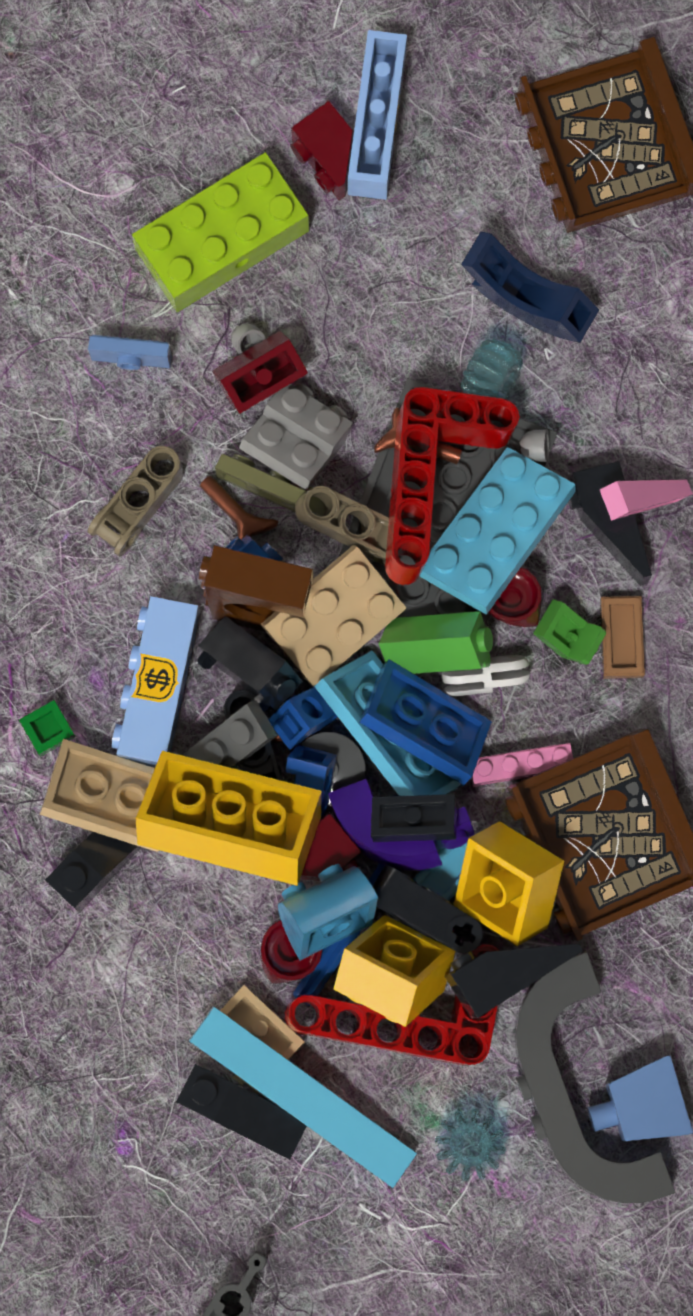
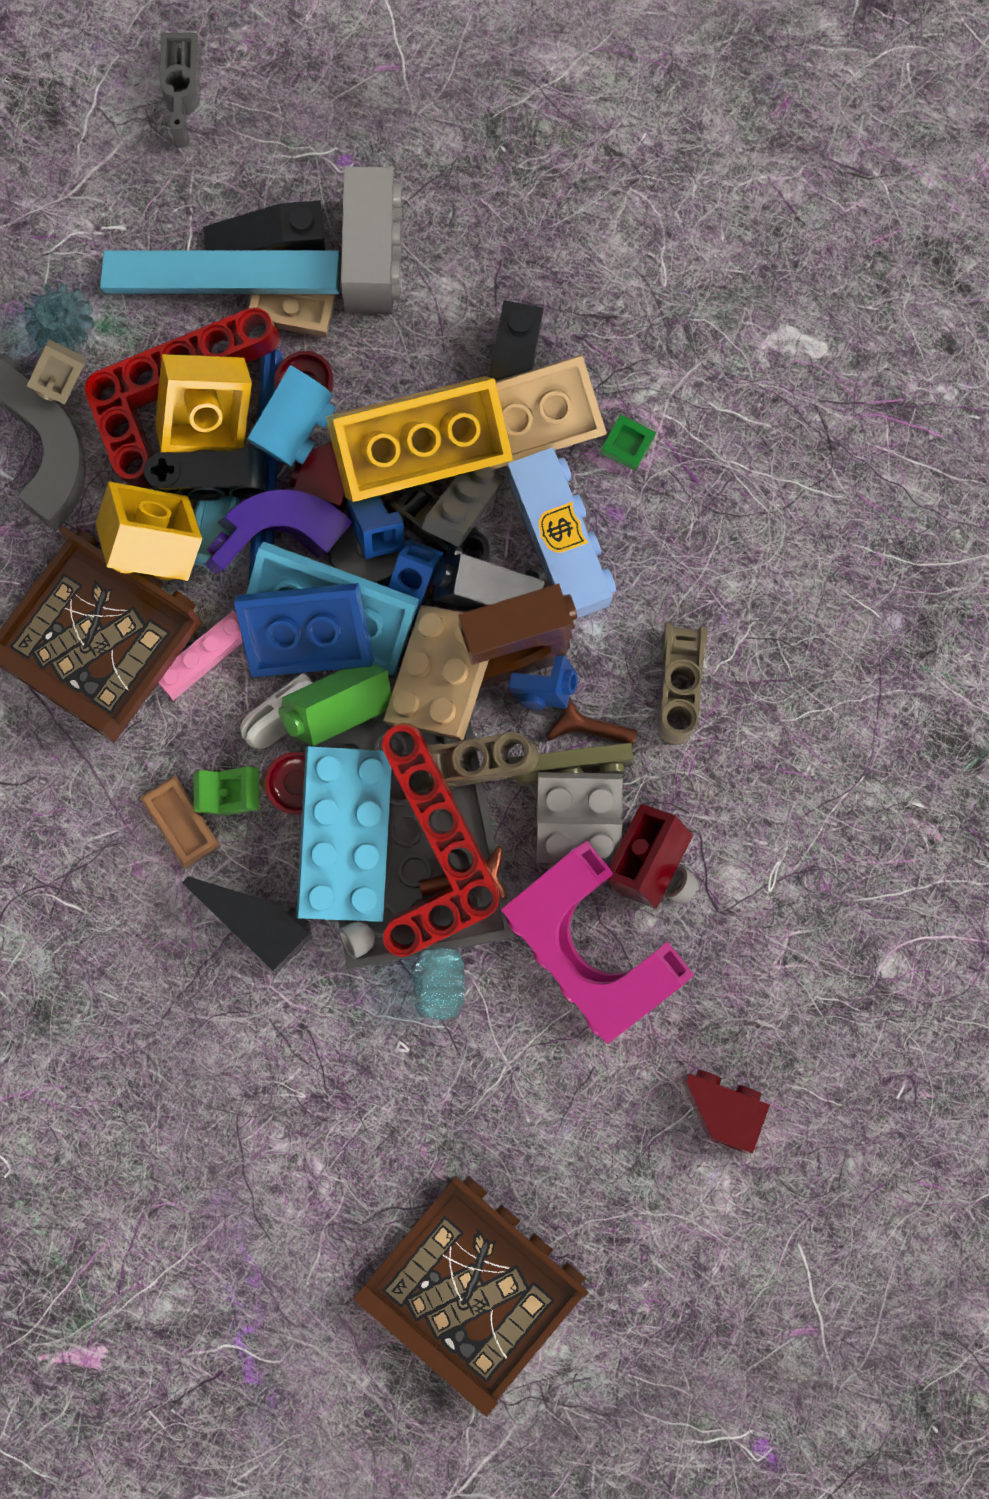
camera: 140 degrees right, 0 degrees up
medium blue plate [88,335,172,370] -> none
lime brick [132,152,309,313] -> none
light blue brick [348,30,407,200] -> none
black plate [371,794,457,842] -> none
black slope [444,944,583,1019] -> none
dark blue arch [461,232,599,343] -> none
bright pink piece [600,479,693,520] -> none
none -> dark tan bracket [27,339,87,405]
none -> light grey brick [341,166,403,314]
none -> dark pink arch [501,841,694,1044]

